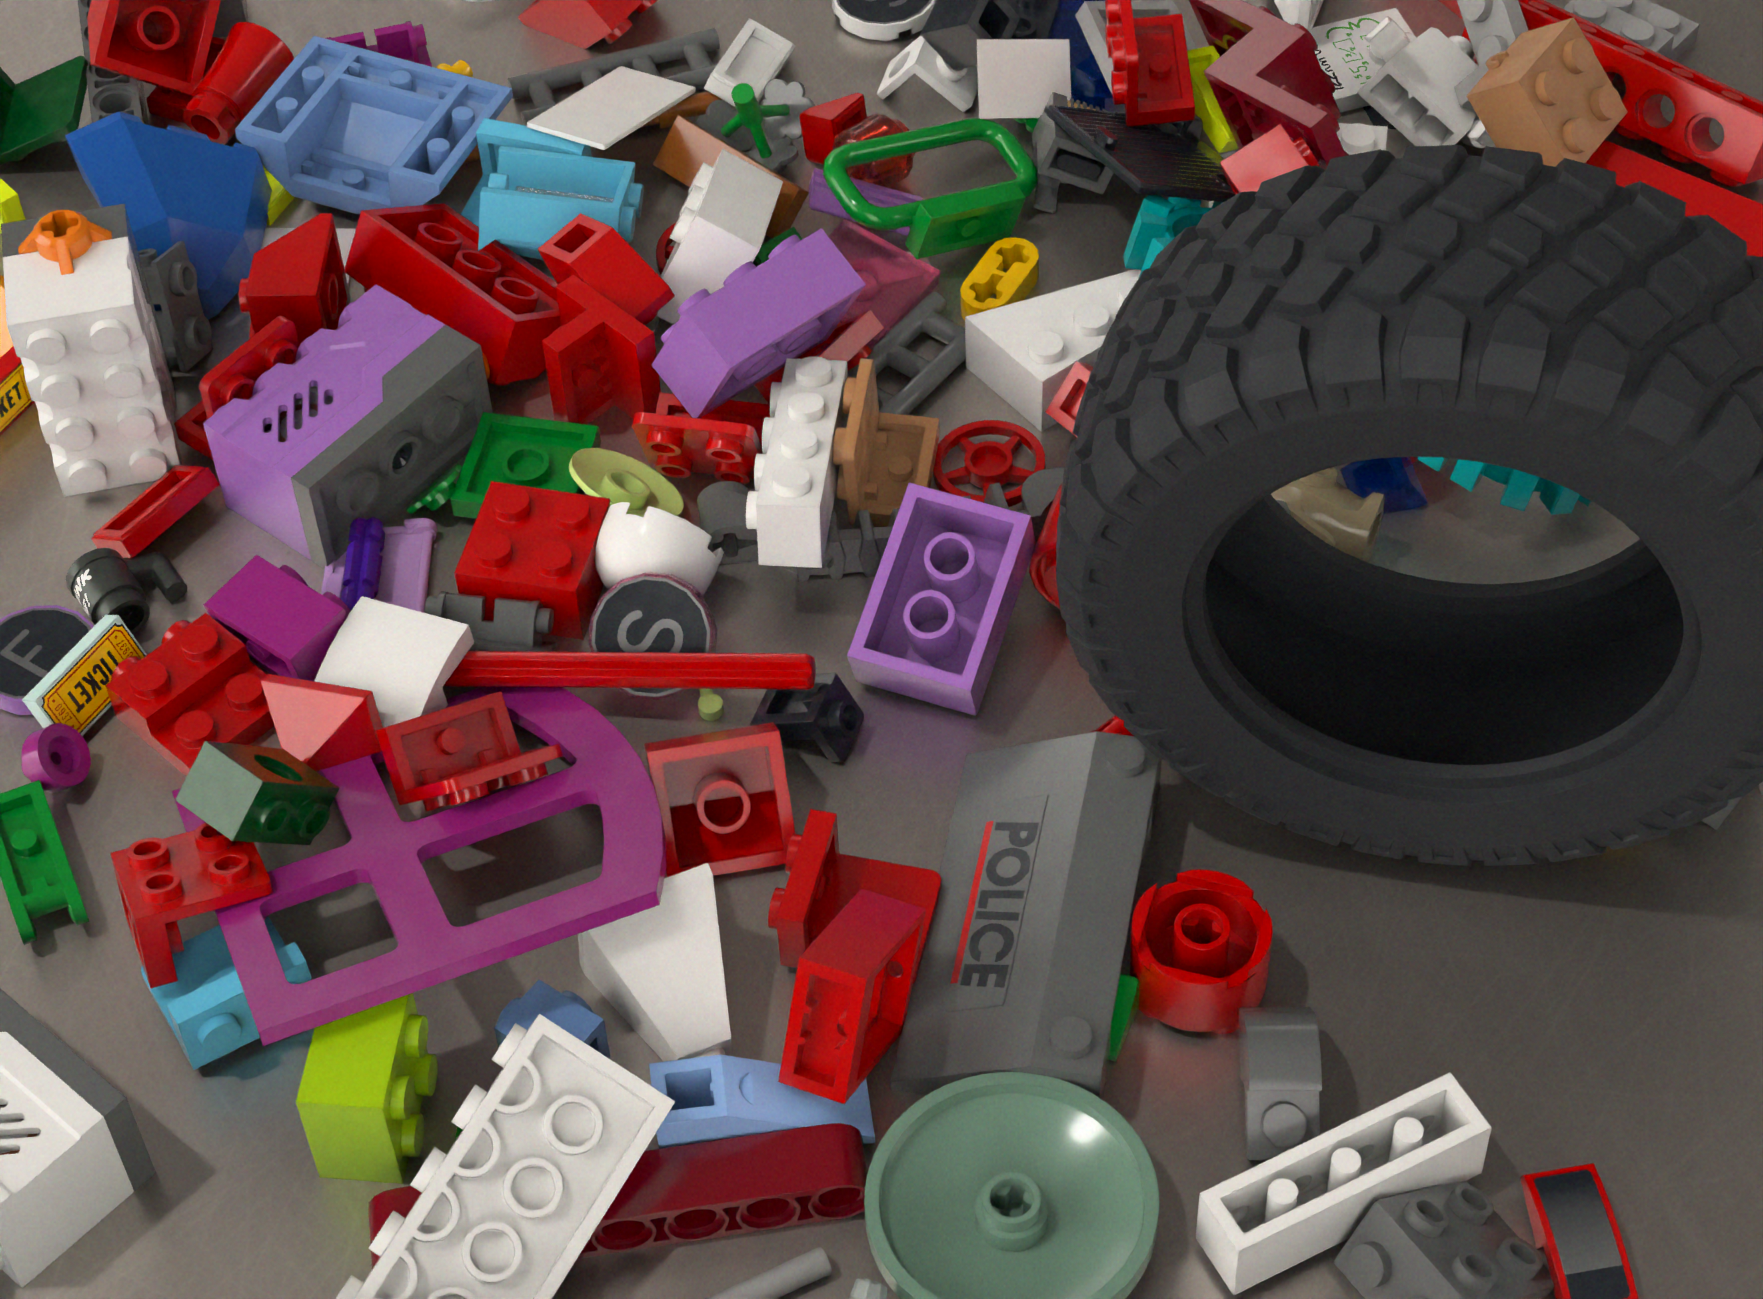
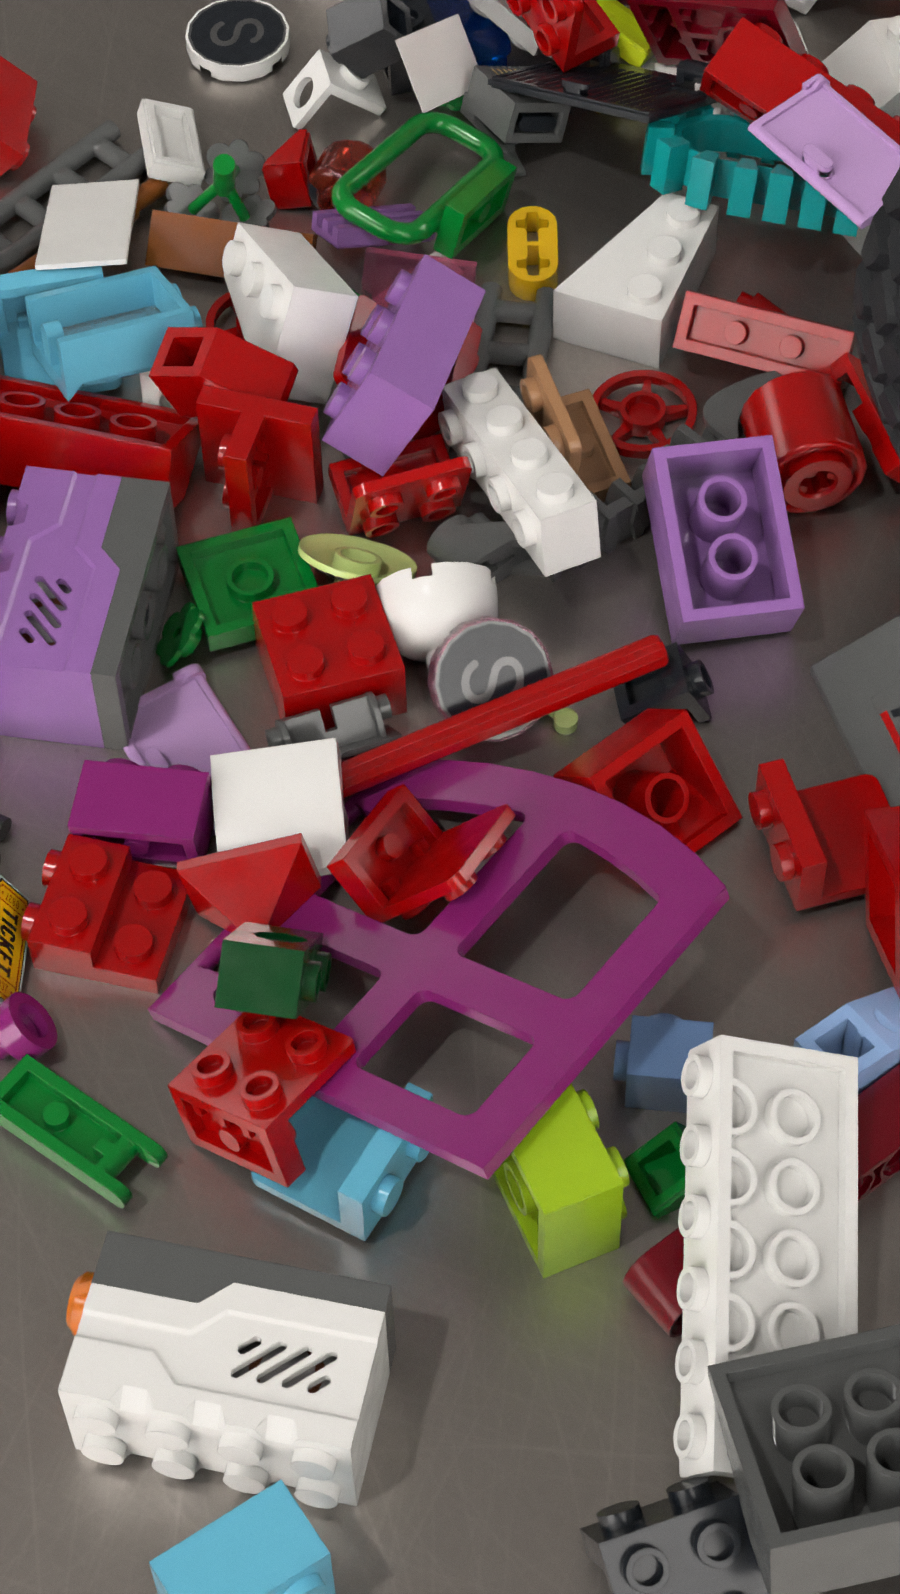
camera: 30 degrees left, 5 degrees up
dark purple axle [340,517,385,611] -> none
white slope [578,863,731,1062] -> none

